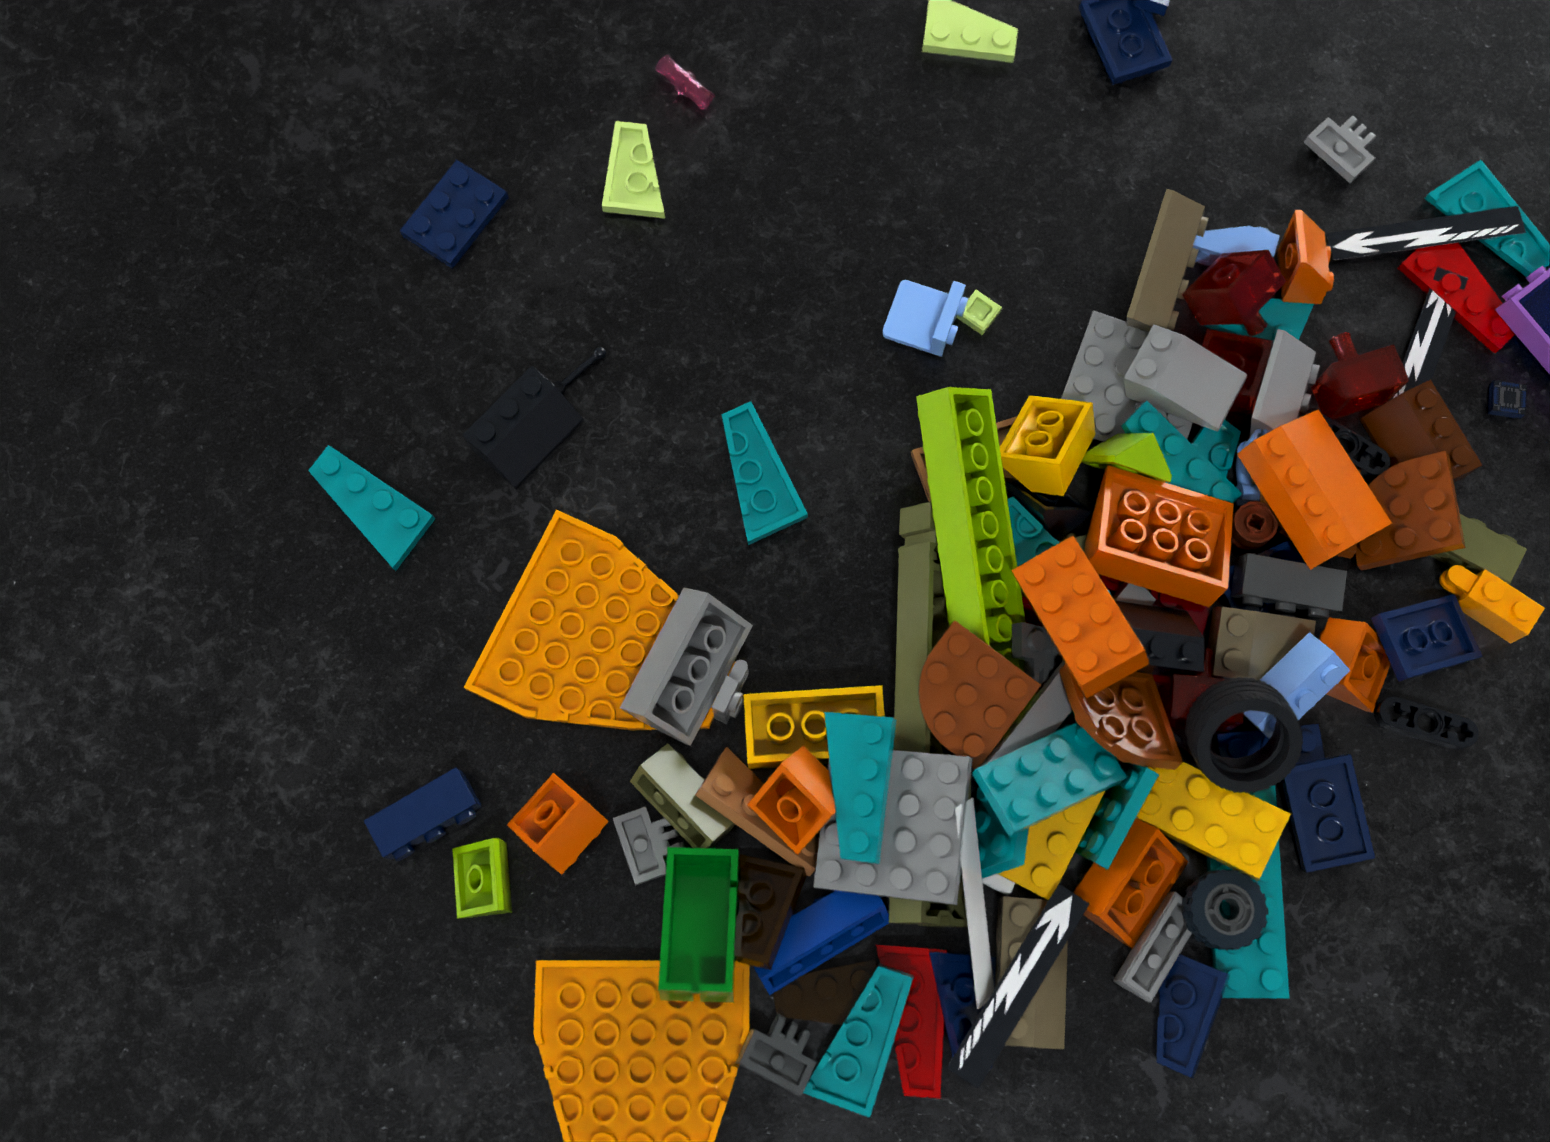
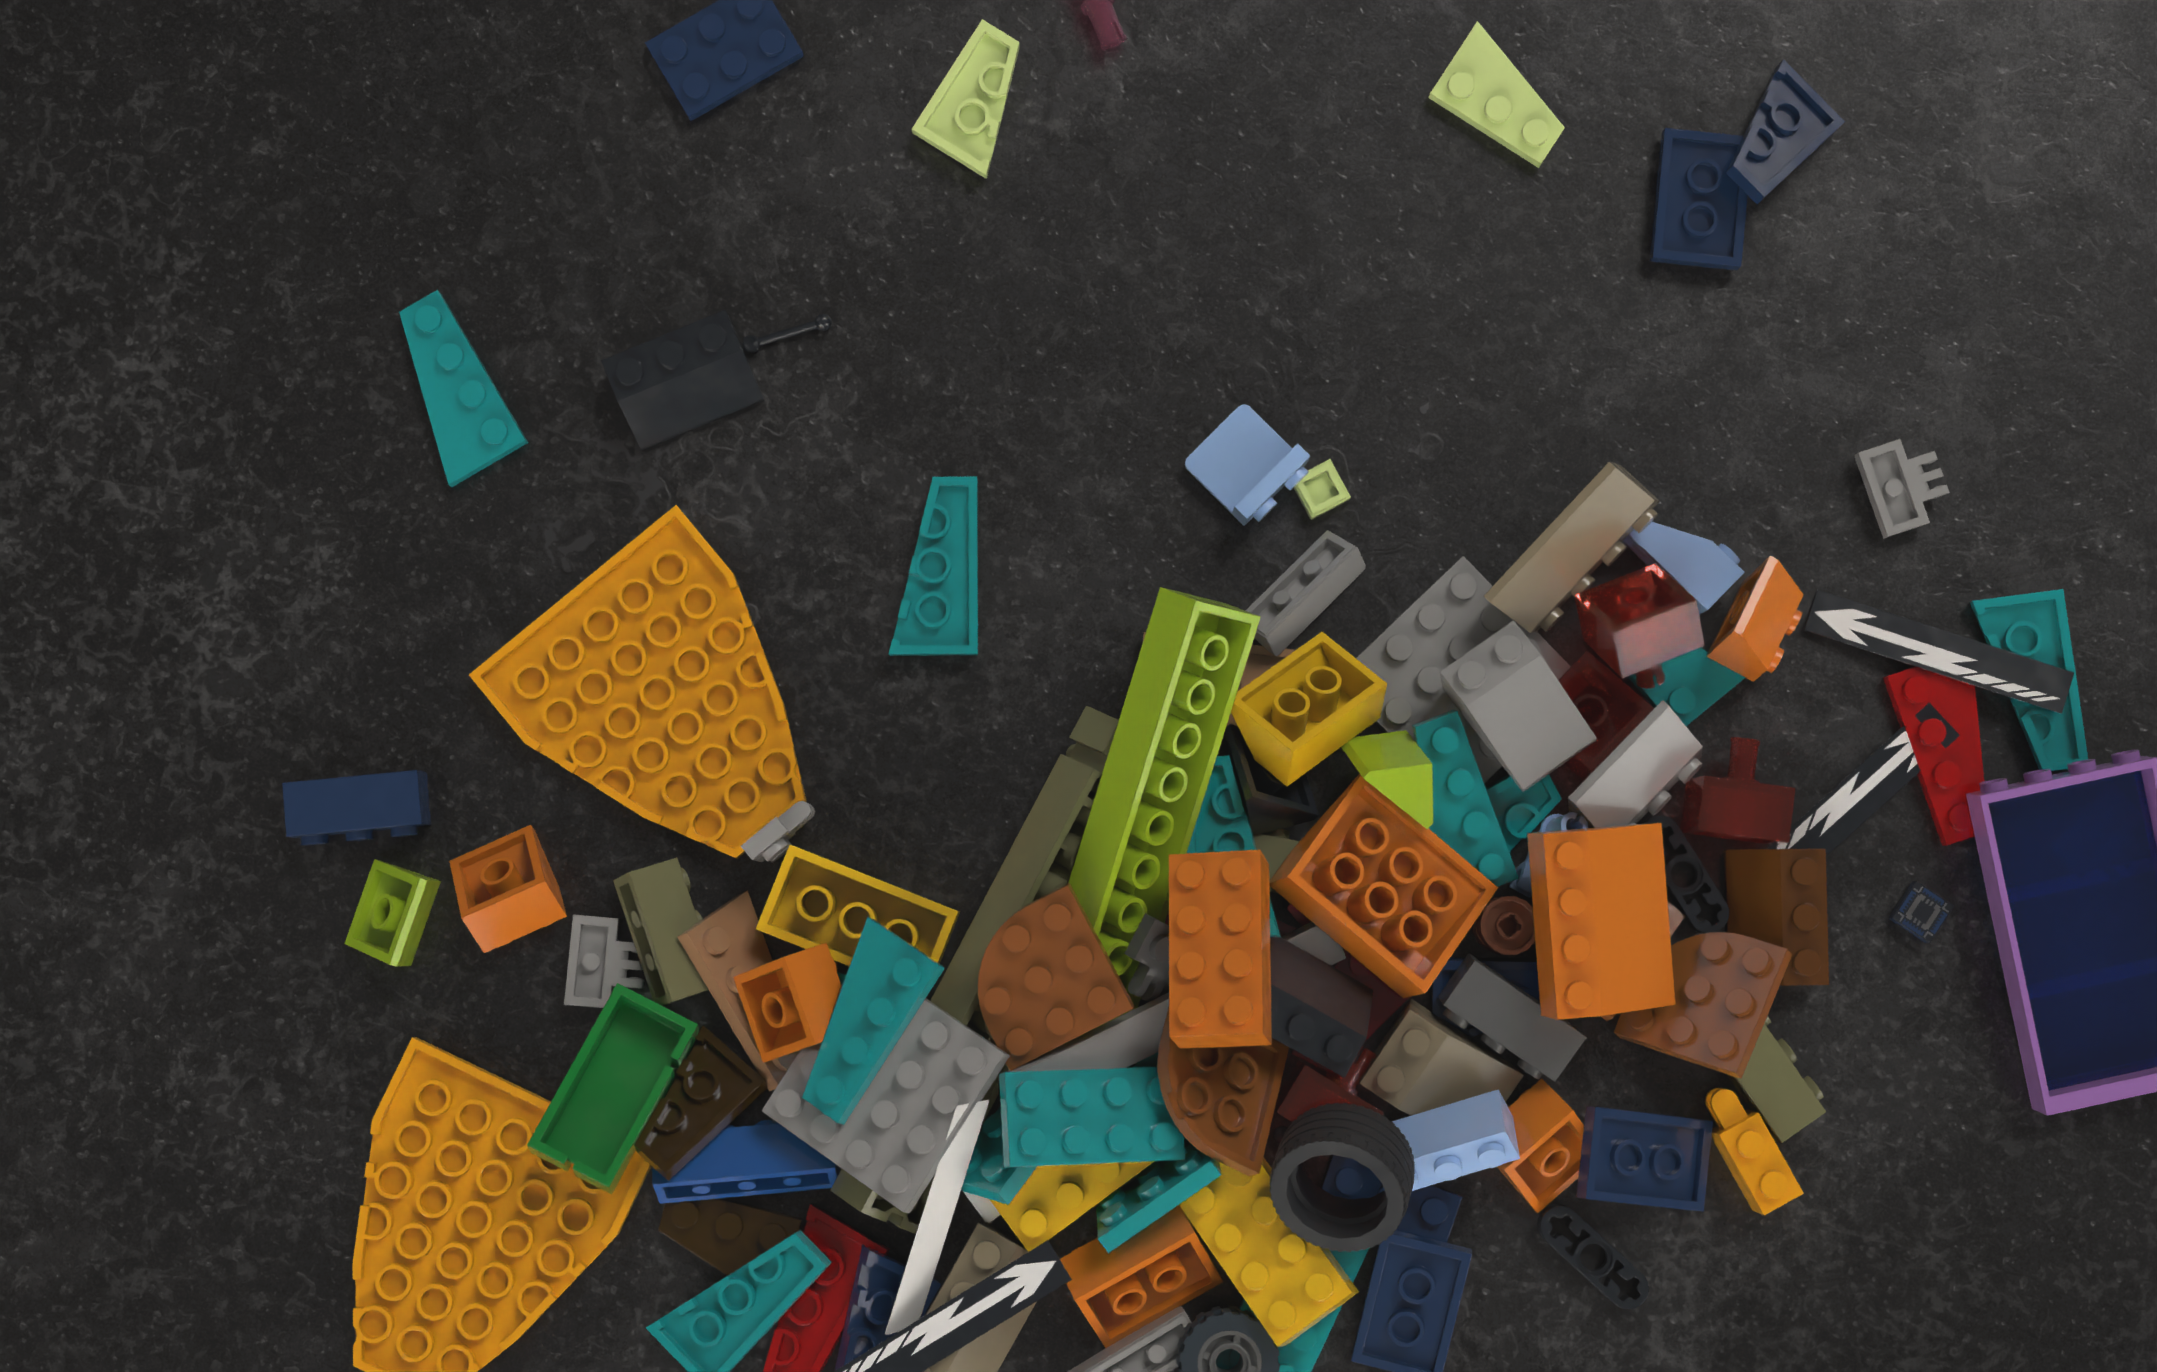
camera: 25 degrees right, 10 degrees up
light grey slope [620,587,753,746] -> none
dark grey hinge [735,1014,816,1096] -> none
none -> light grey slope [1245,530,1366,656]

